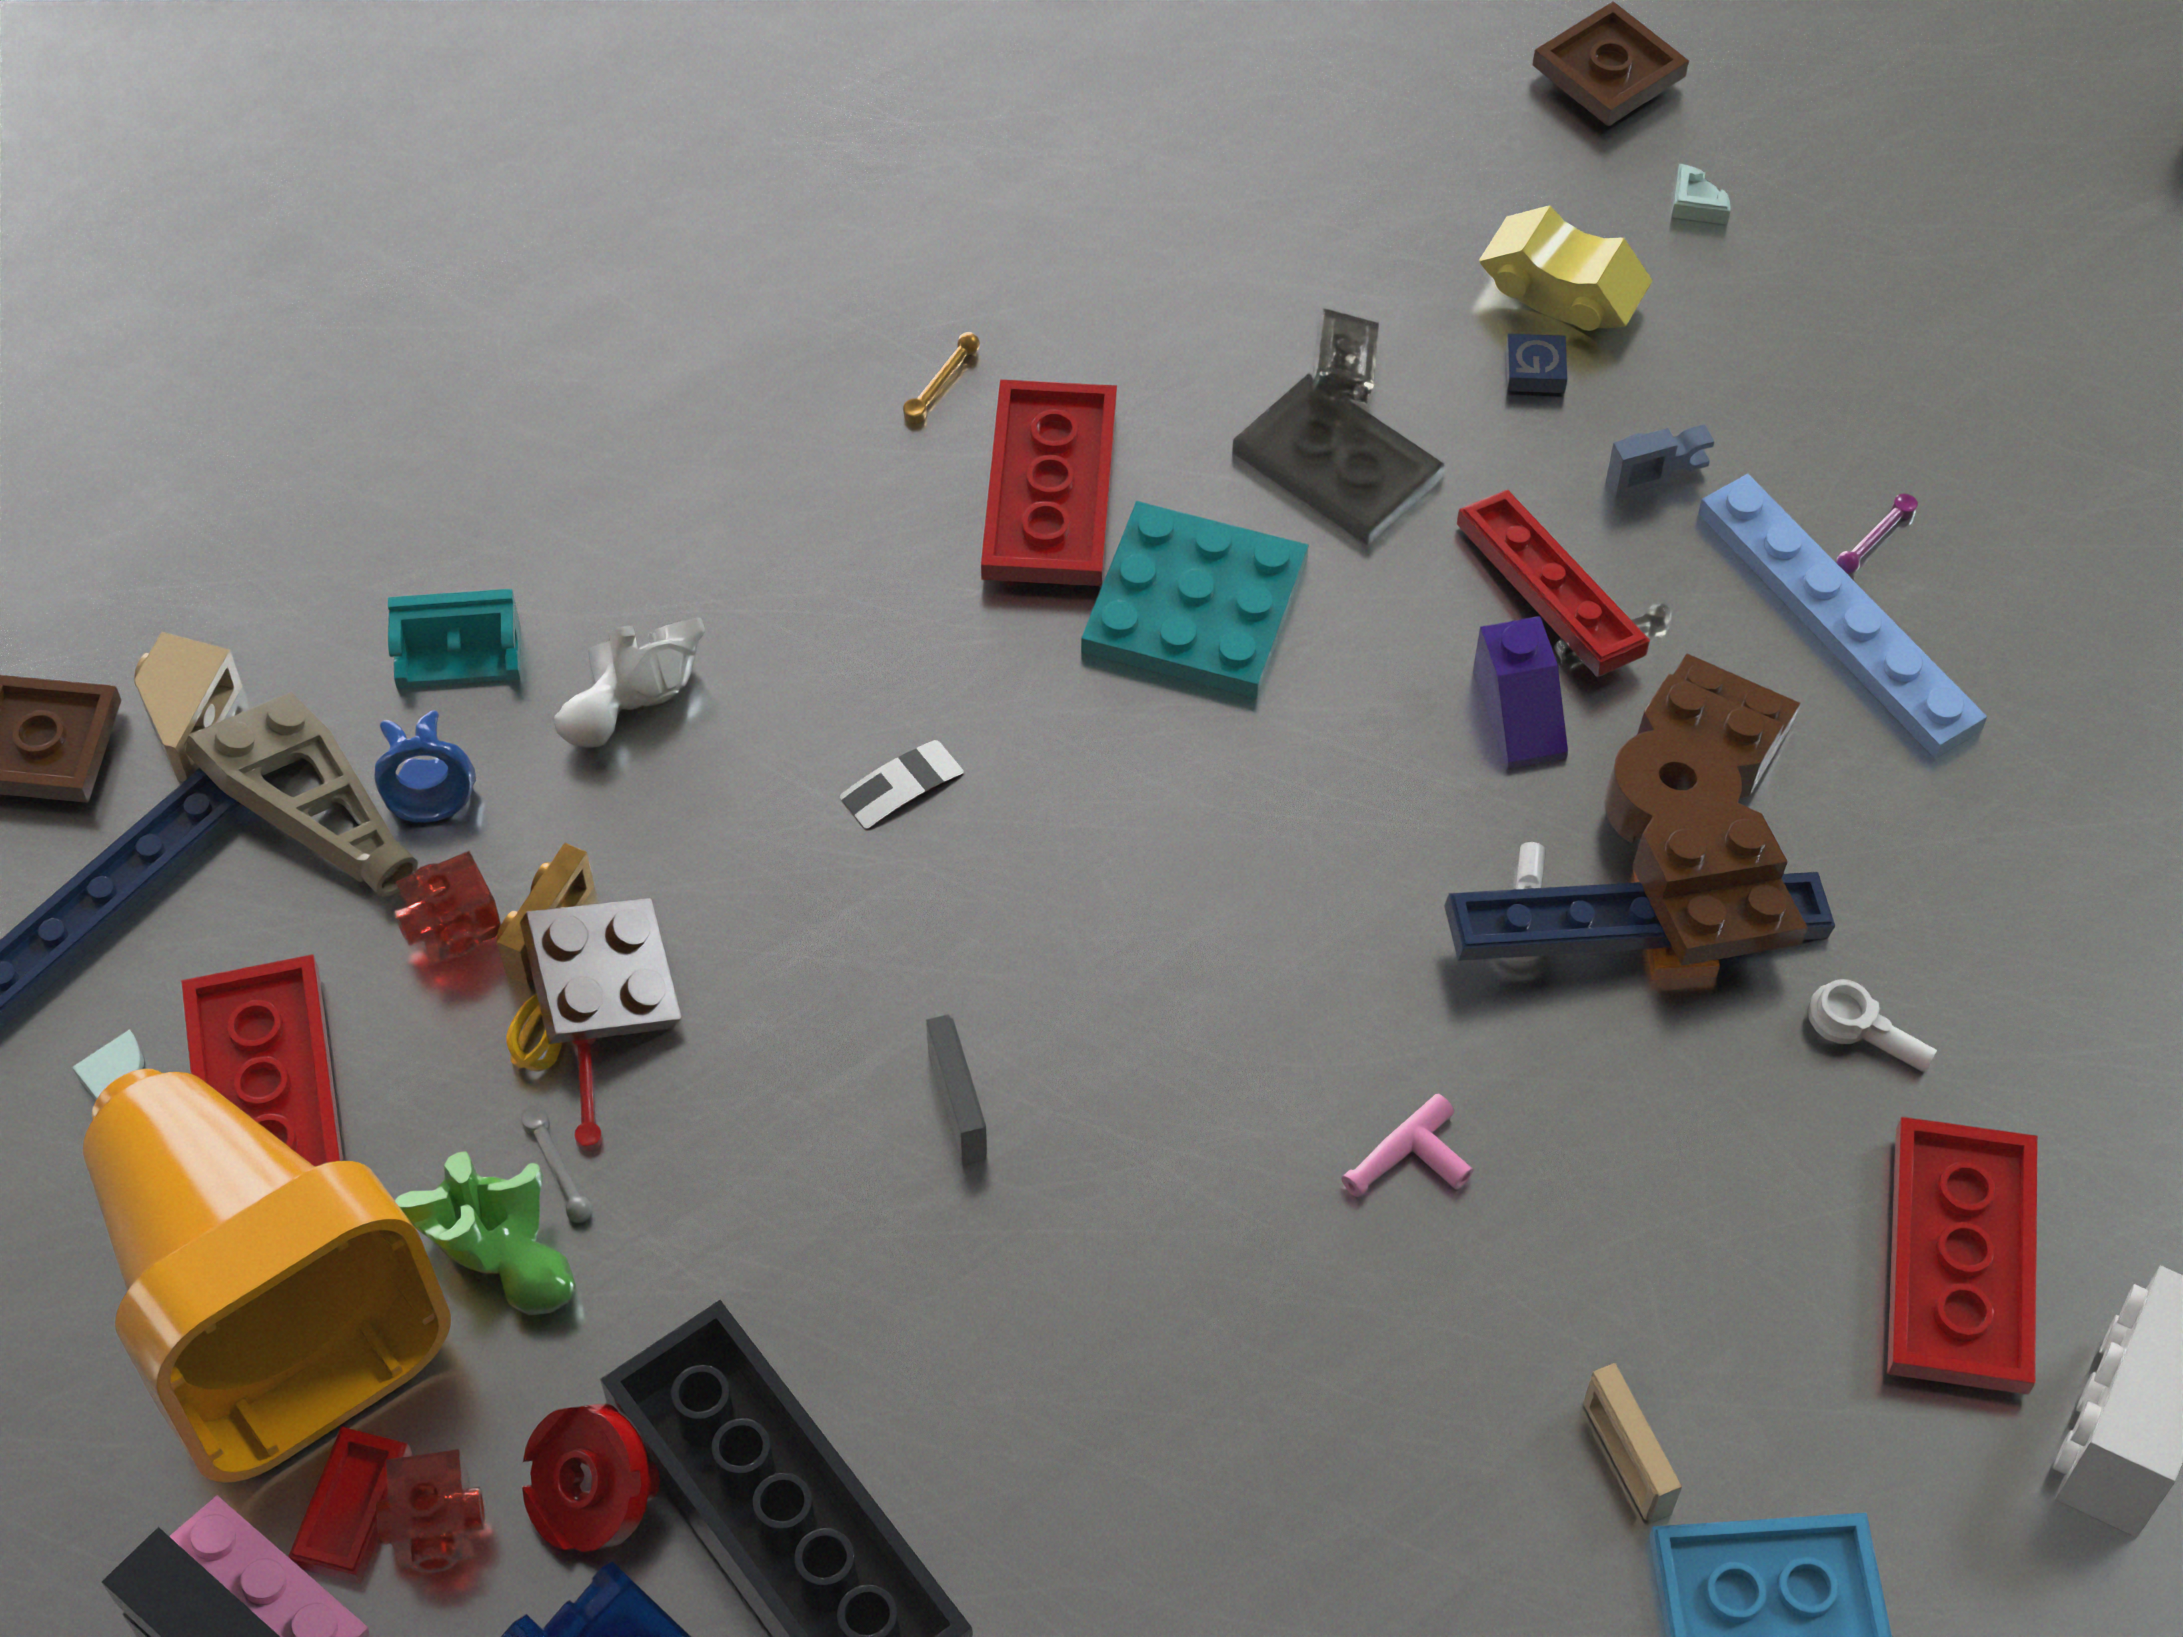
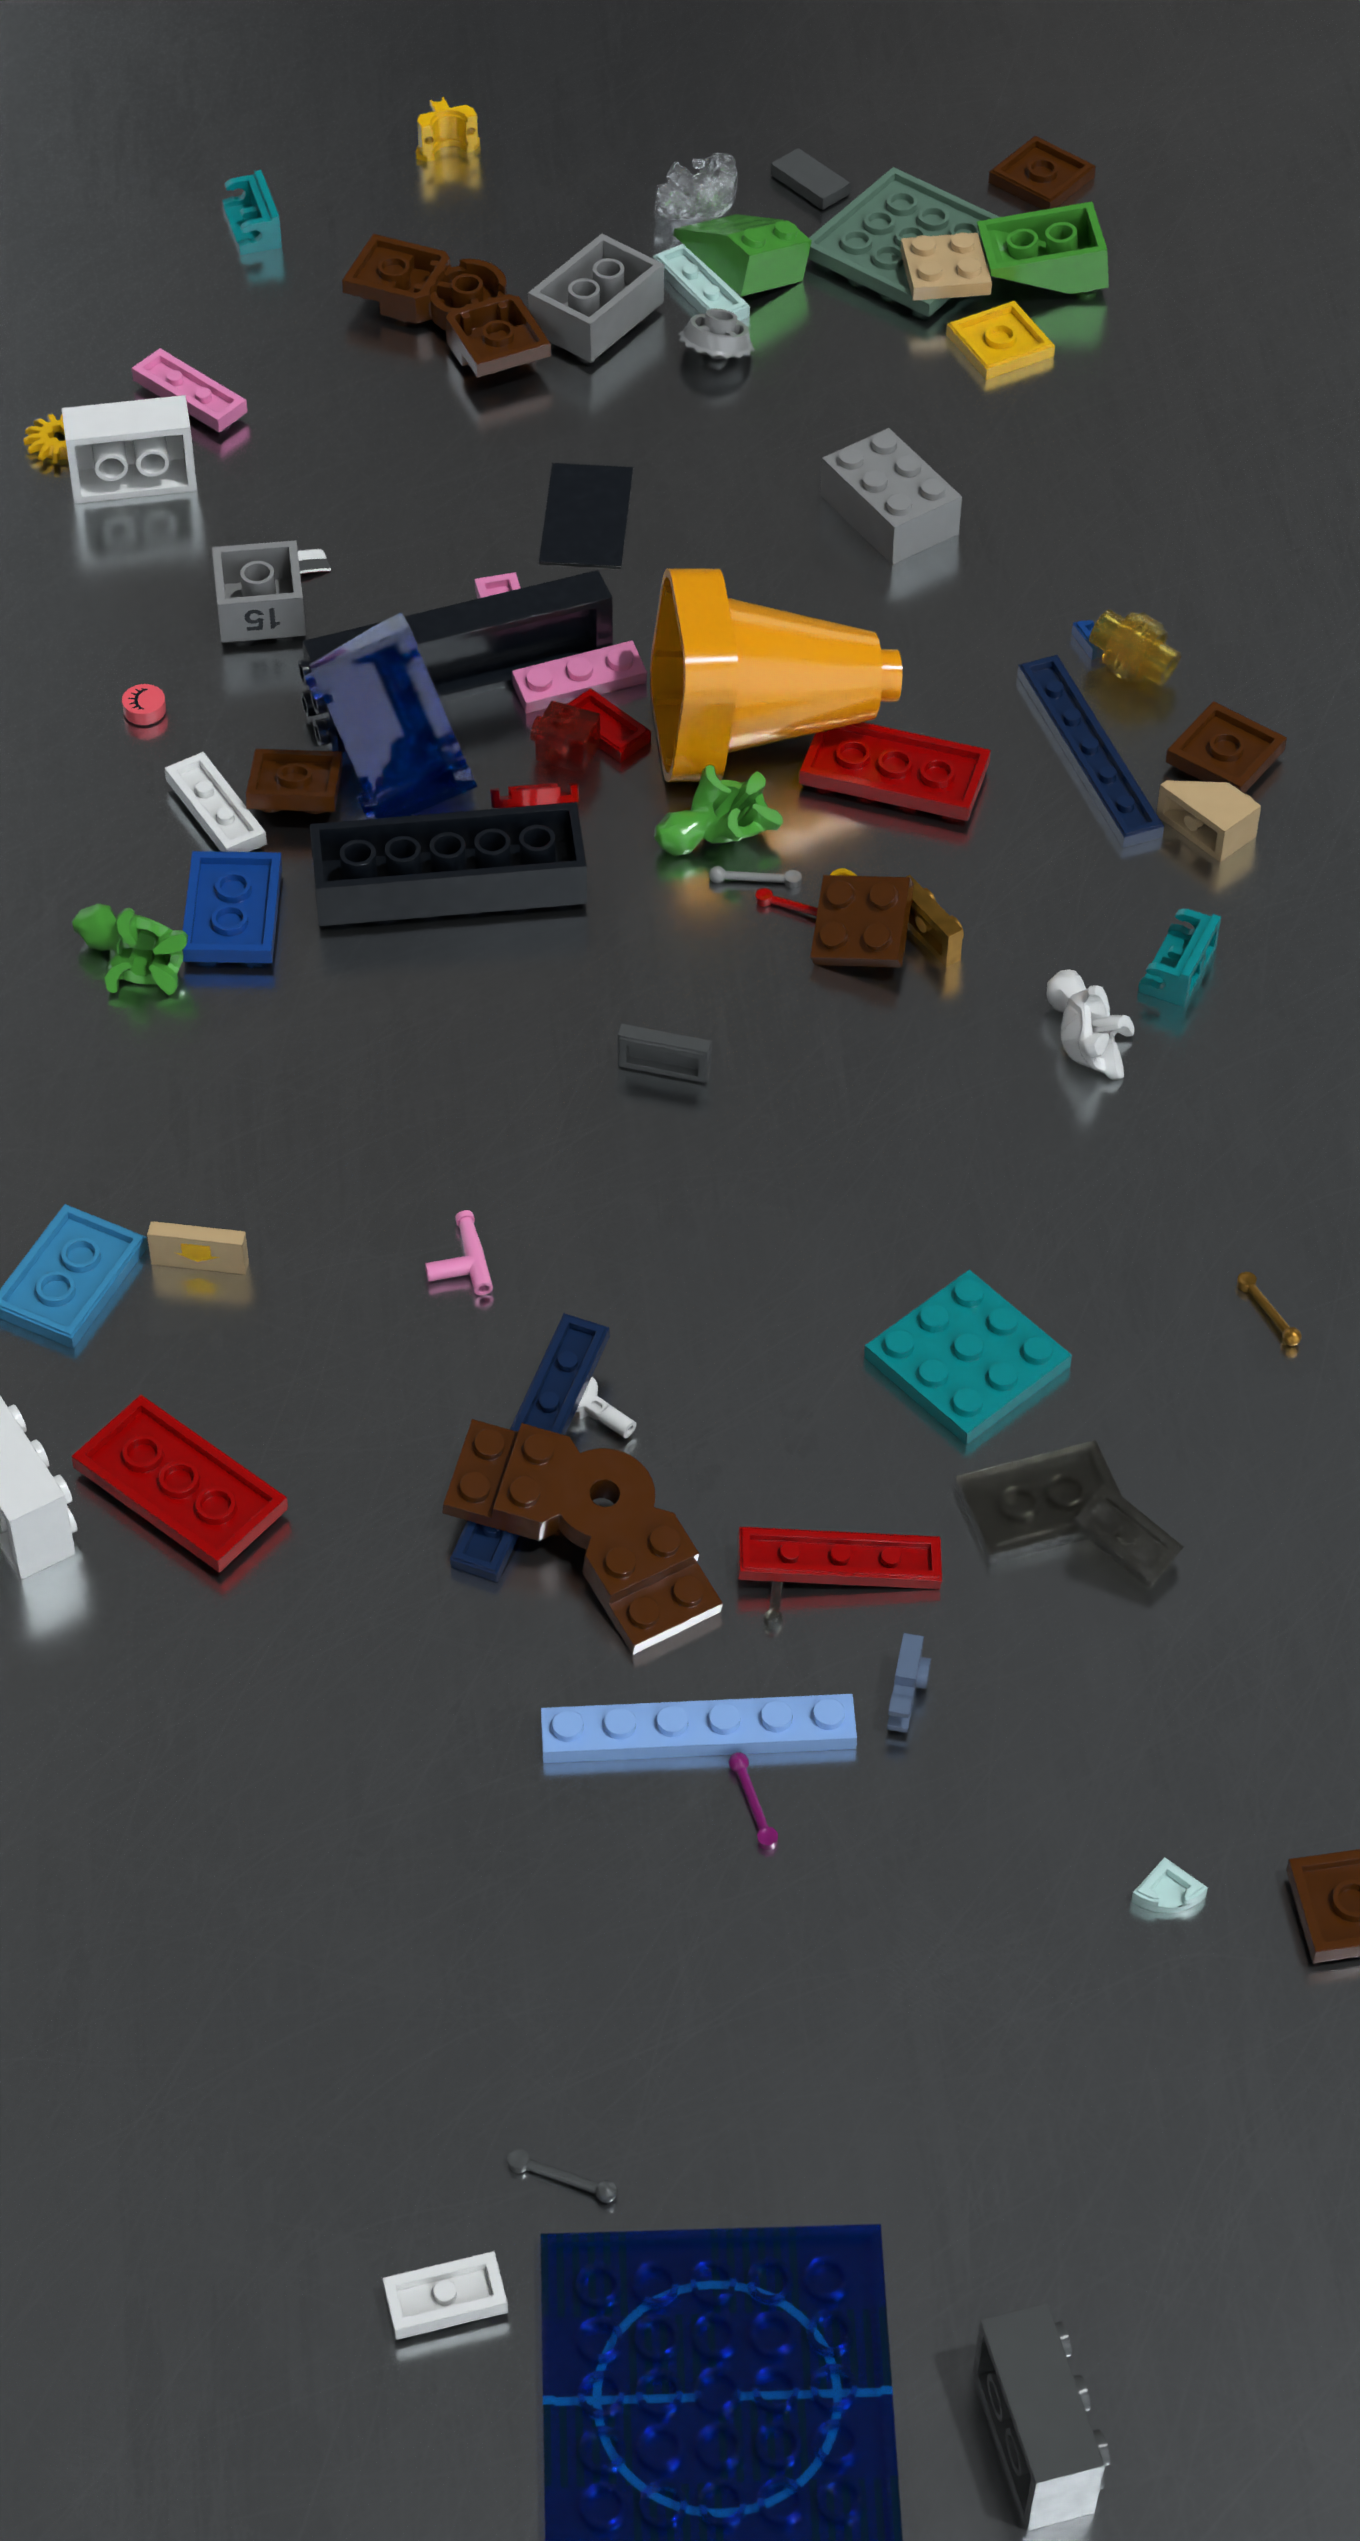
camera: 120 degrees right, 5 degrees down
light aqua tile [72,1029,144,1101] -> none
dark tan plate [185,692,418,897] -> none
blue piece [374,710,477,822] -> none
clear red brick [393,851,501,965] -> none
white sticker [840,740,964,829] -> none
red plate [981,379,1117,586] -> none
dark purple slope [1473,616,1568,770] -> none
light yellow brick [1479,206,1653,331] -> none
dark blue tile [1506,334,1568,393] -> none
white plate [1808,979,1937,1073] -> none

